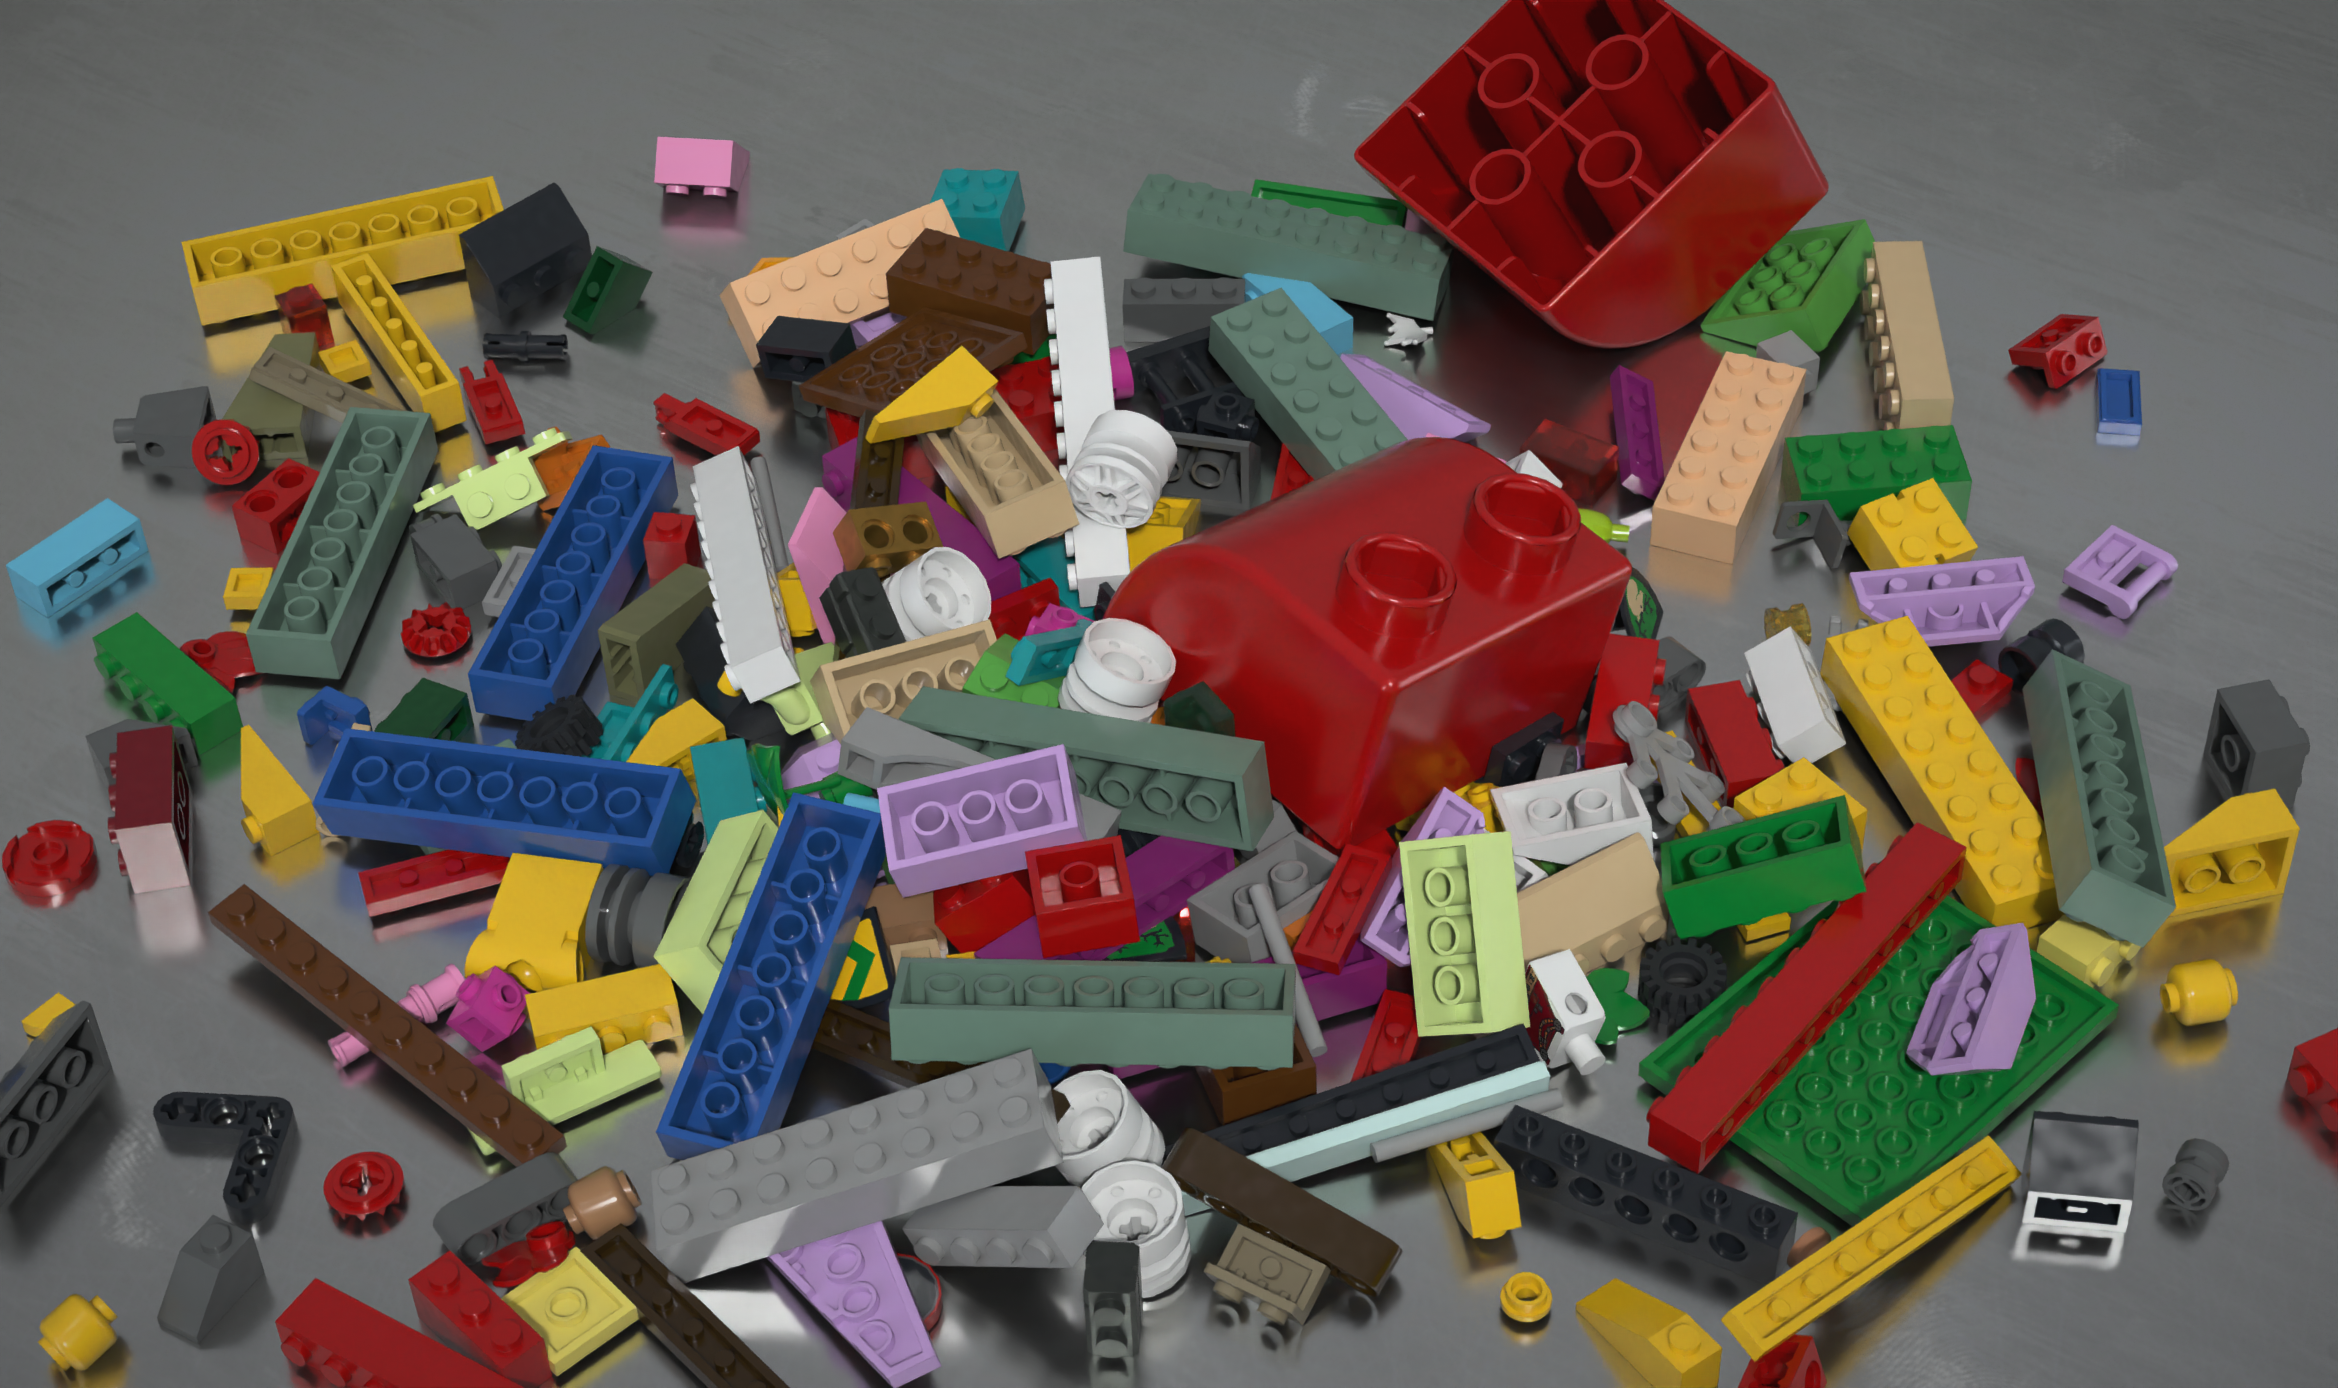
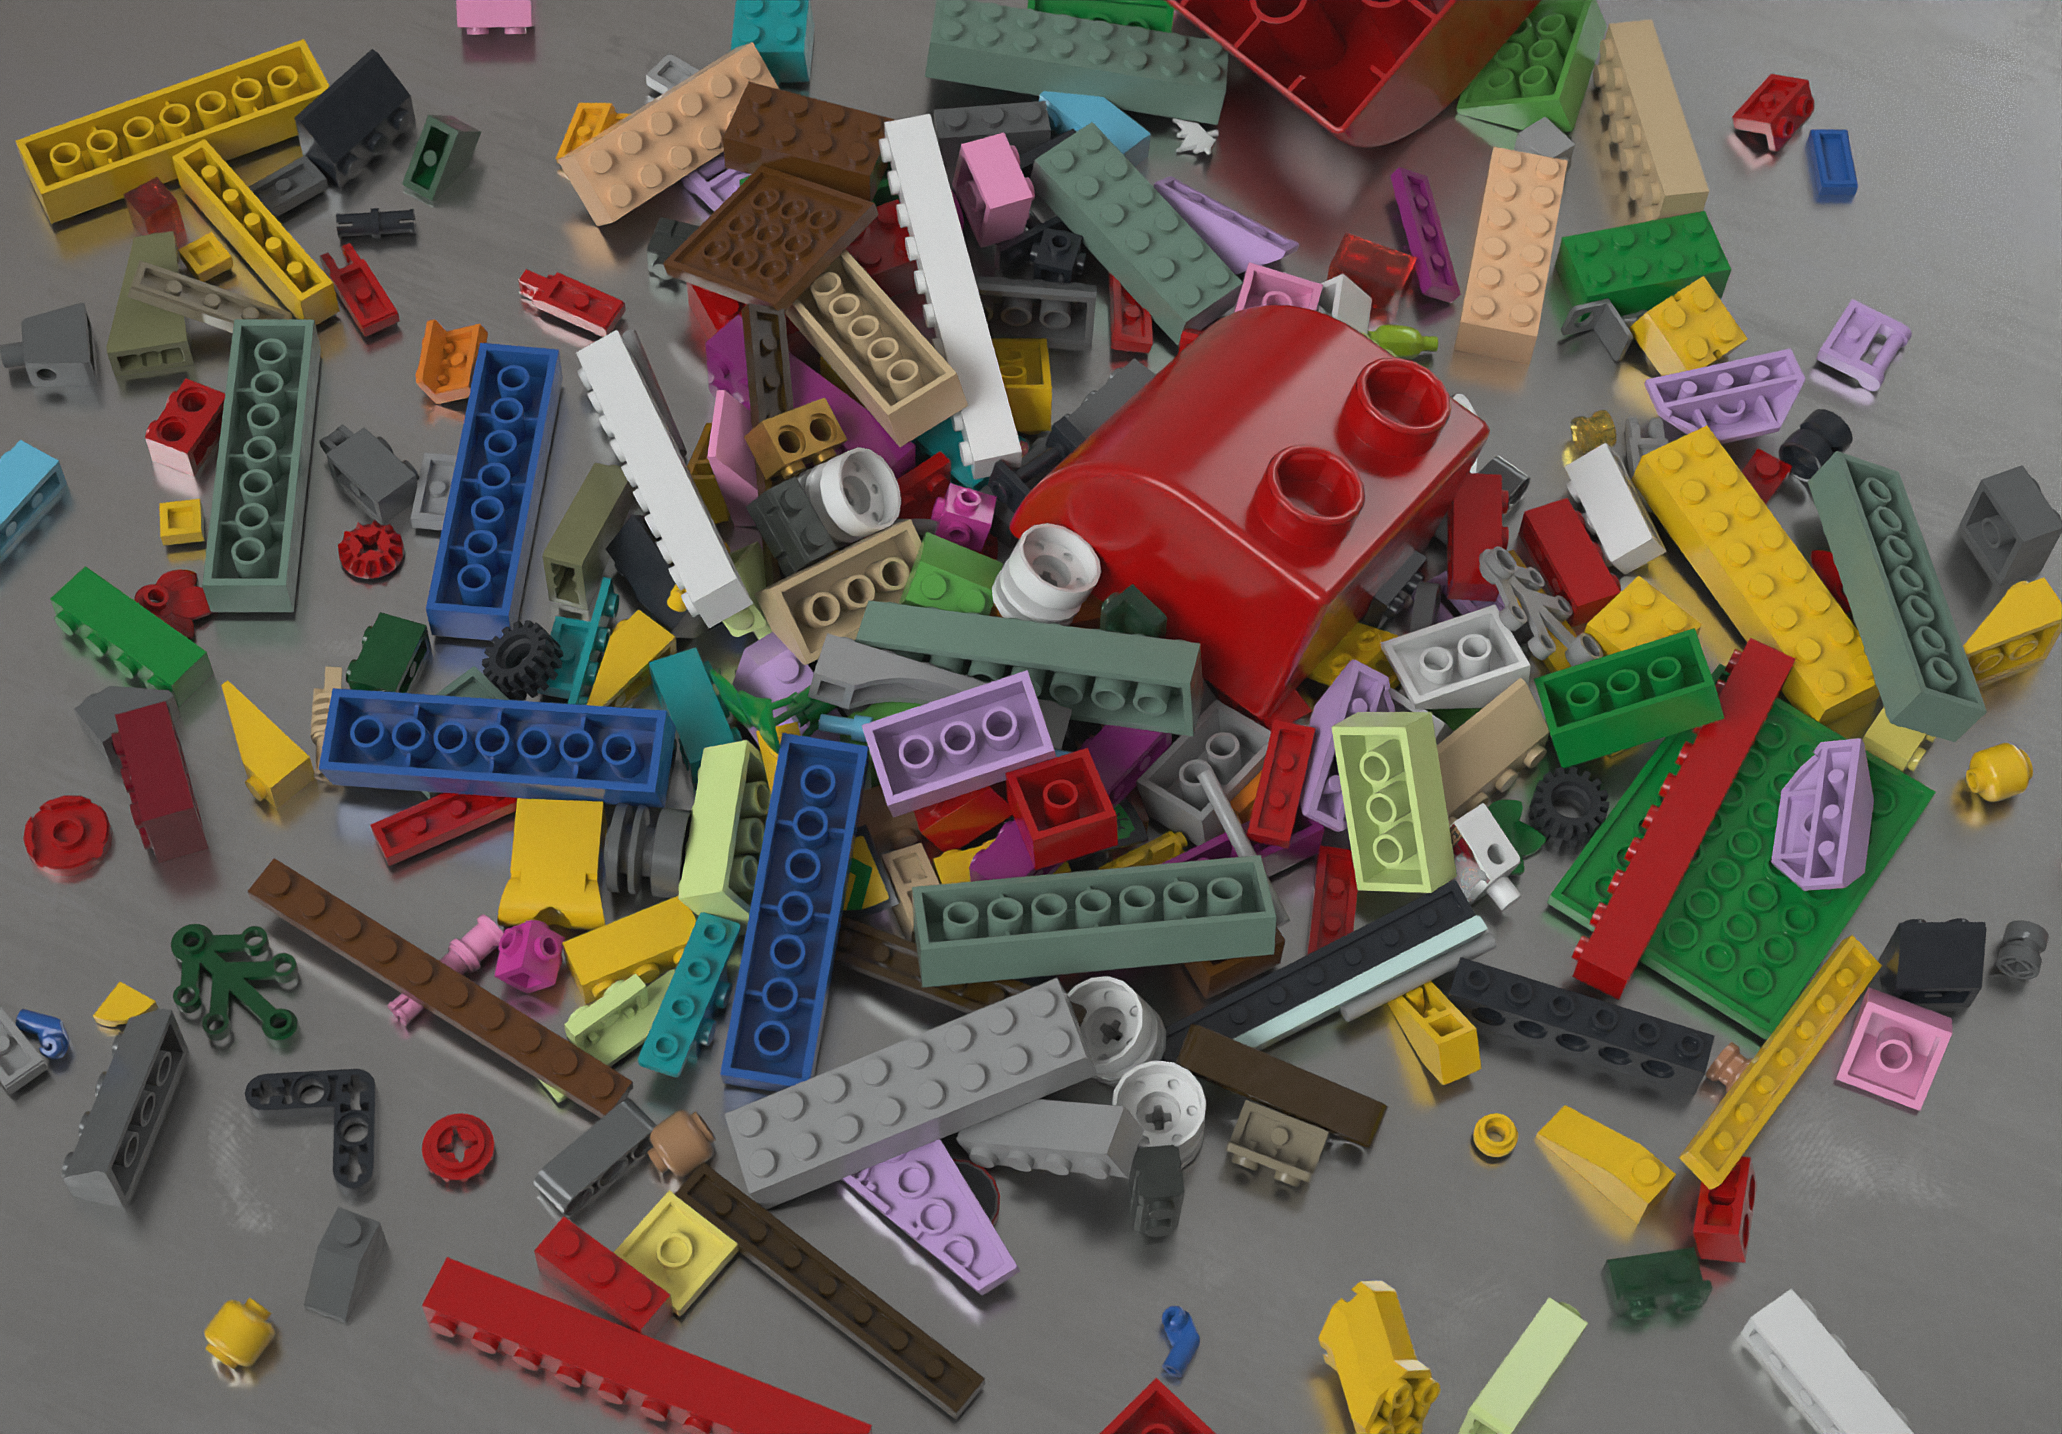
camera: 15 degrees left, 15 degrees up
red gear [192,419,260,485] -> none
blue bracket [297,685,373,745] -> none
yellowish green bracket [412,428,573,531] -> none
red plate [481,1221,576,1289] -> none
red brick [643,512,701,579] -> none
black brick [756,316,857,382] -> none
yellow slope [865,346,998,444] -> none
teal plate [1006,619,1093,686] -> none
white wheel [1066,410,1177,528] -> none
none -> dark green plant [171,924,300,1048]
none -> dark grey plate [248,155,328,218]
none -> teal bracket [638,912,741,1078]
none -> bright pink brick [952,132,1035,248]
none -> bright pink slope [1836,987,1953,1111]

